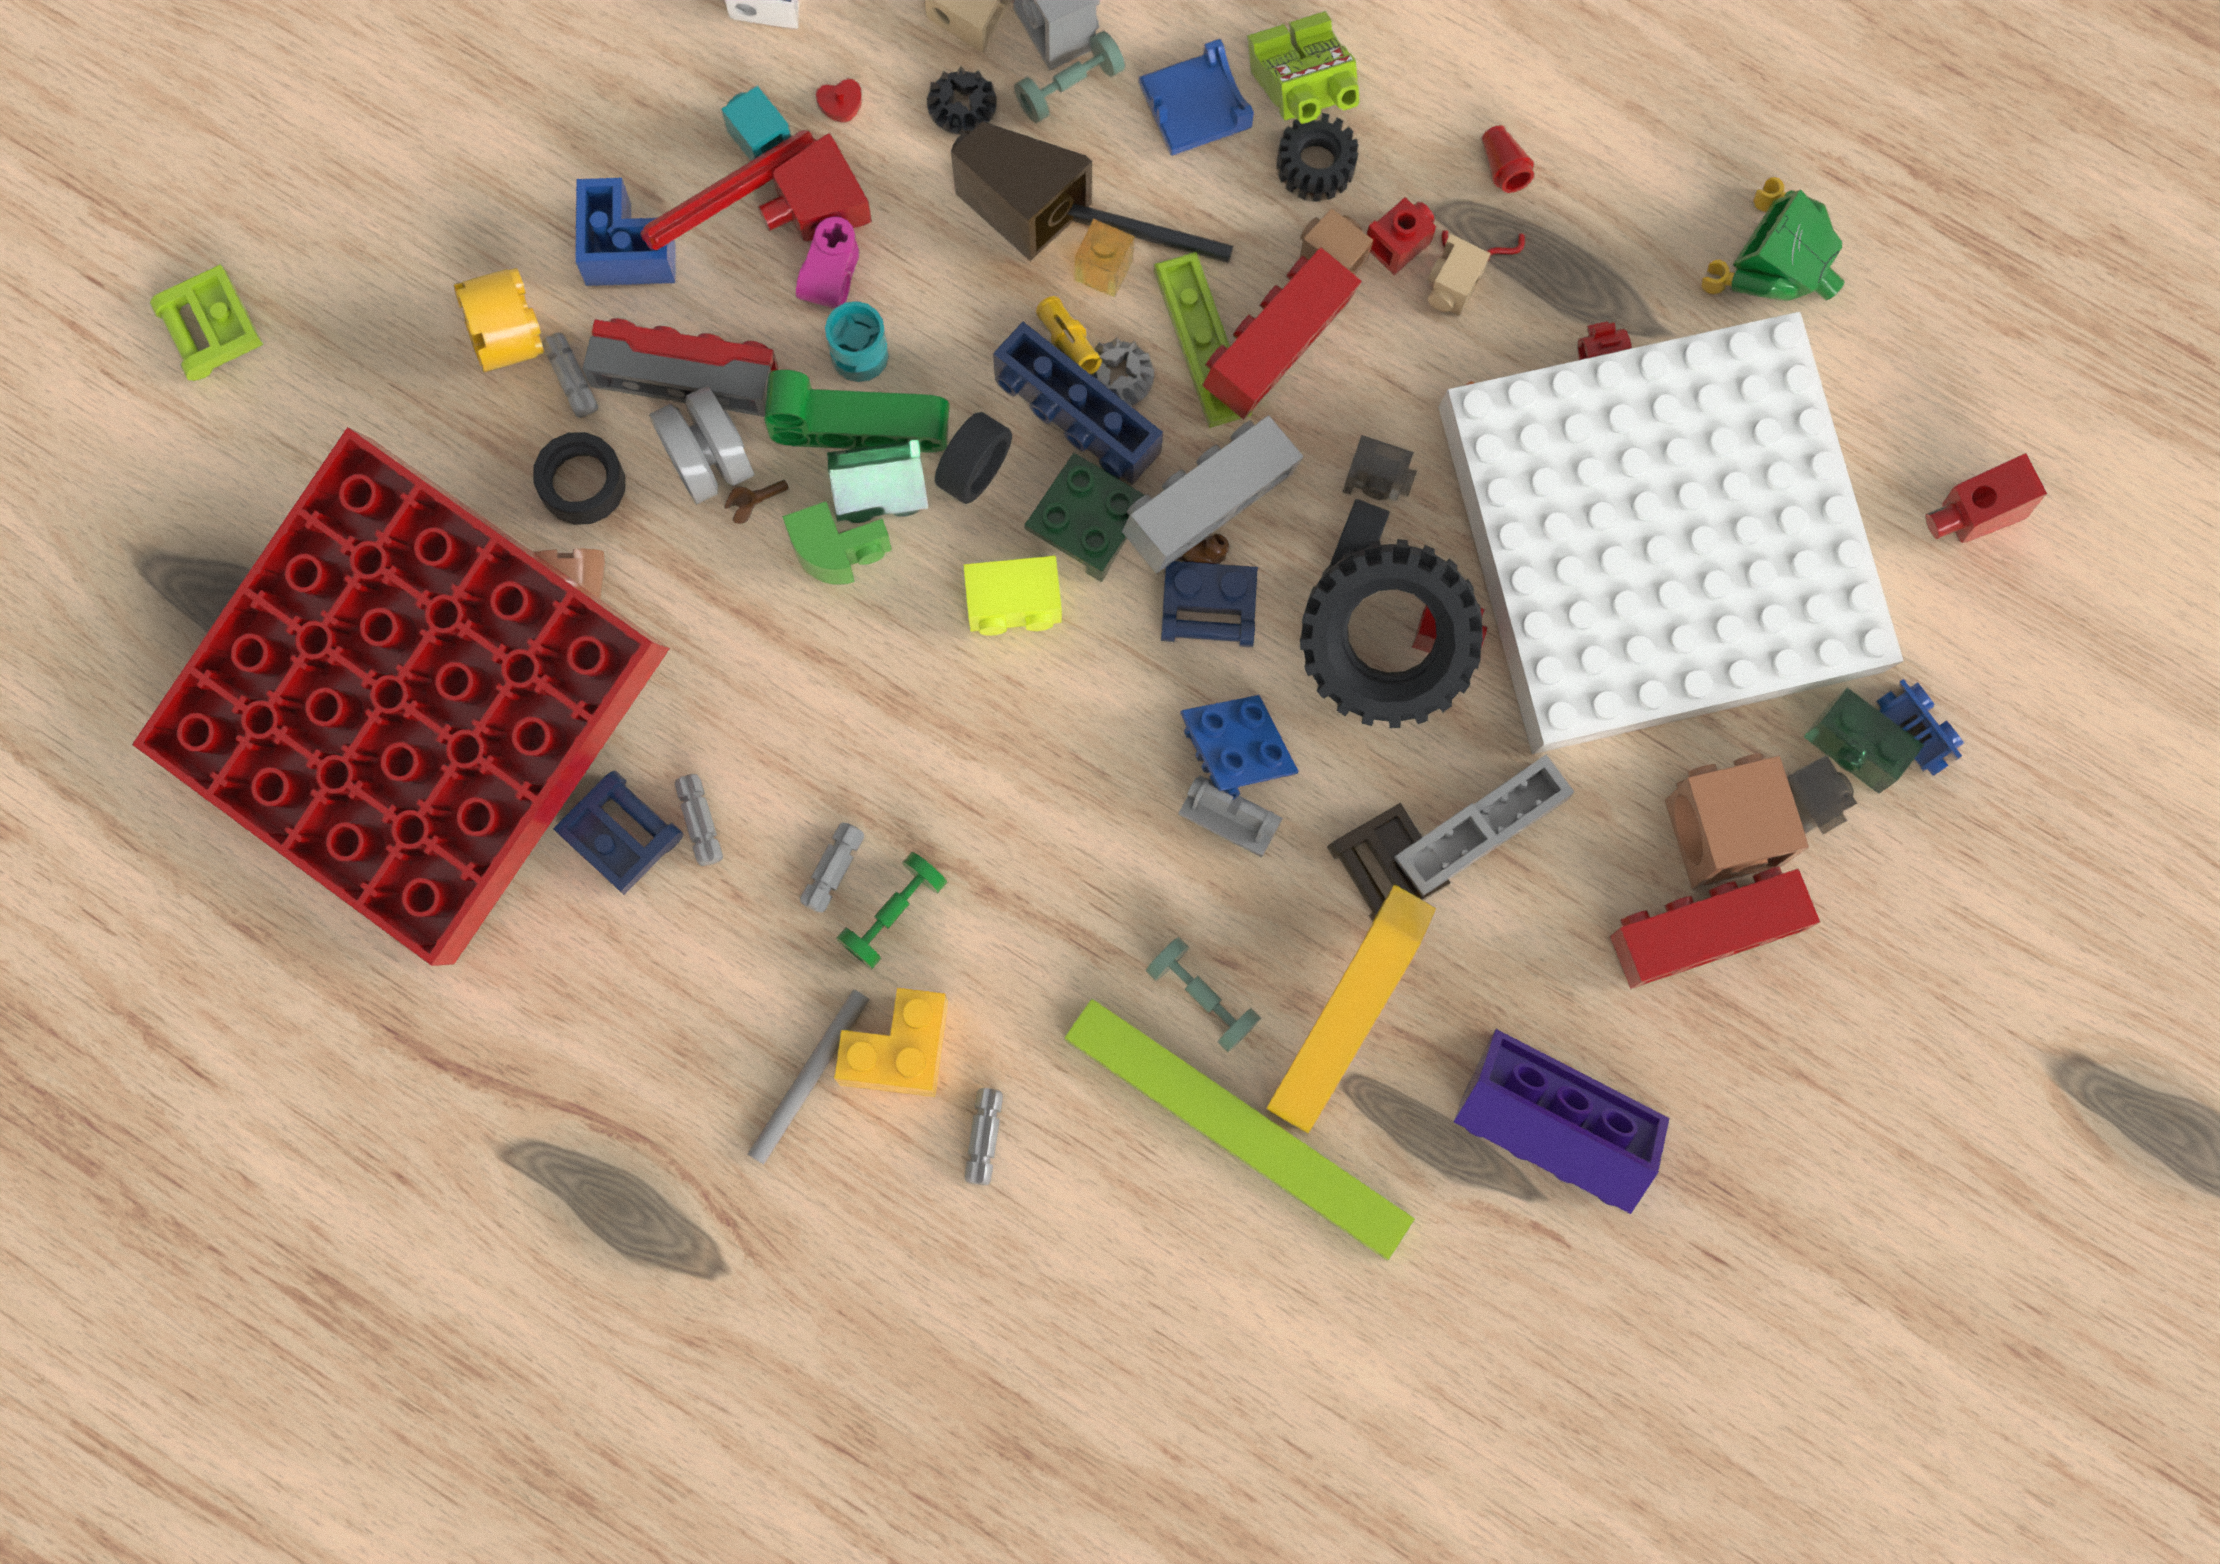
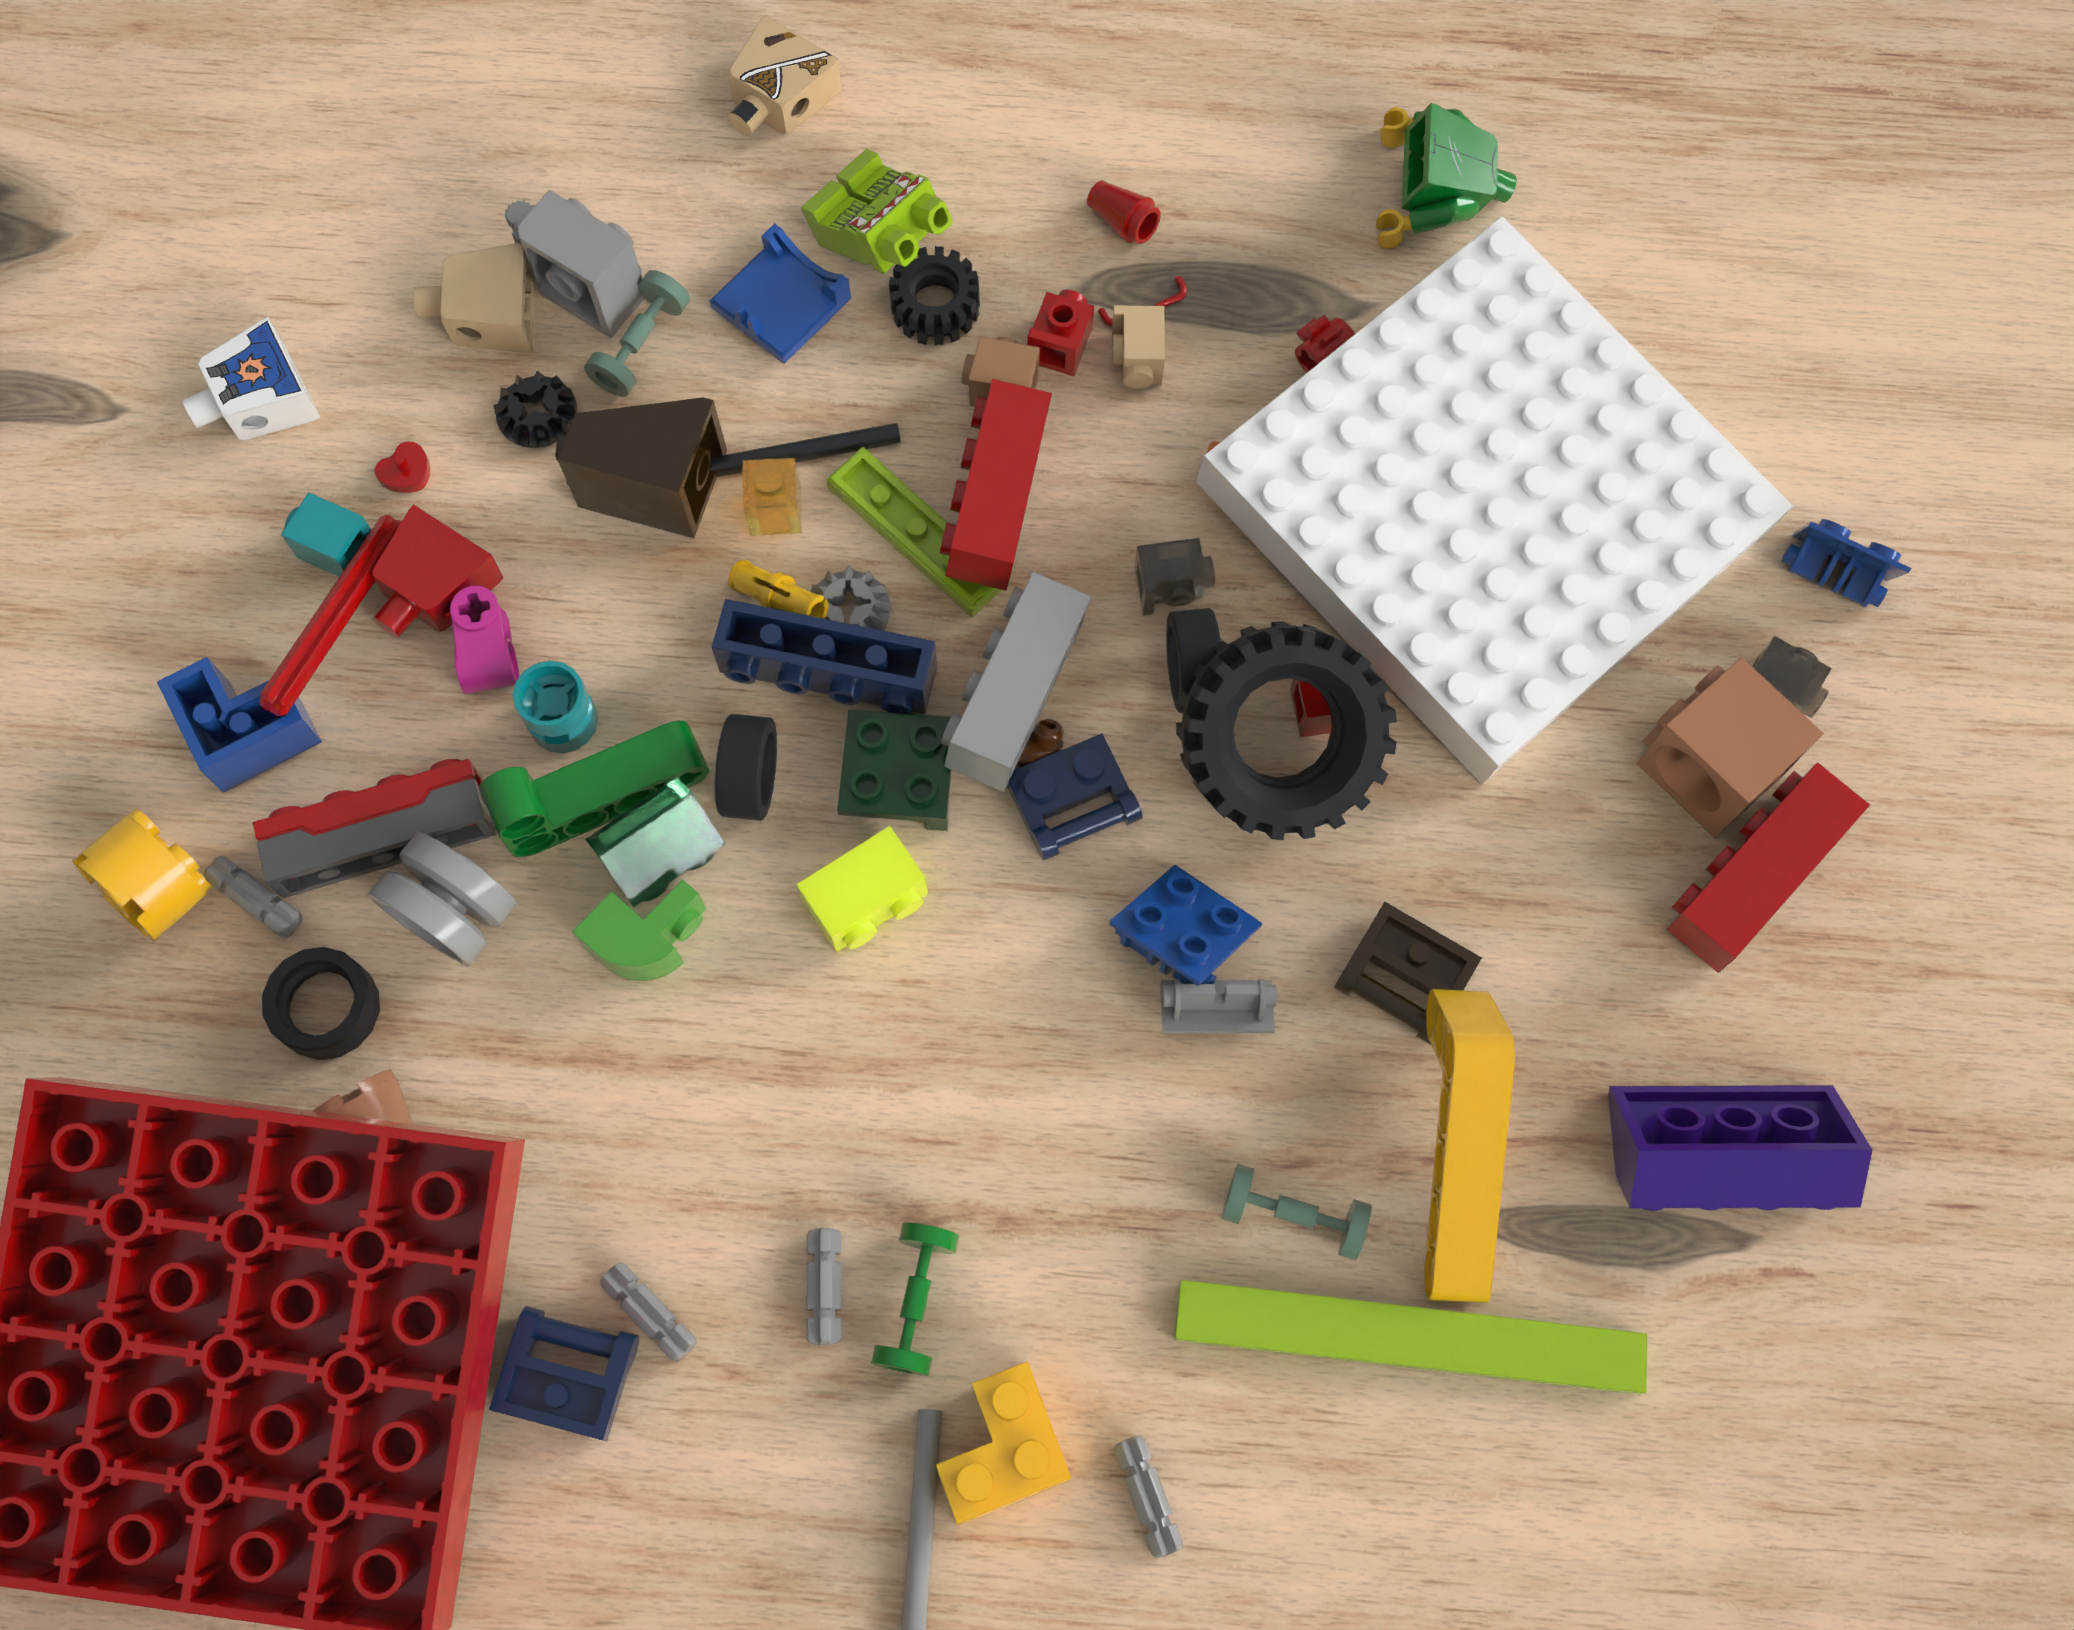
camera: 25 degrees left, 5 degrees down
reddish brown hand [724,480,789,524] -> none
light grey slope [1394,754,1574,897] -> none
clear green brick [1804,687,1924,794] -> none
red torso [1925,453,2047,543] -> none

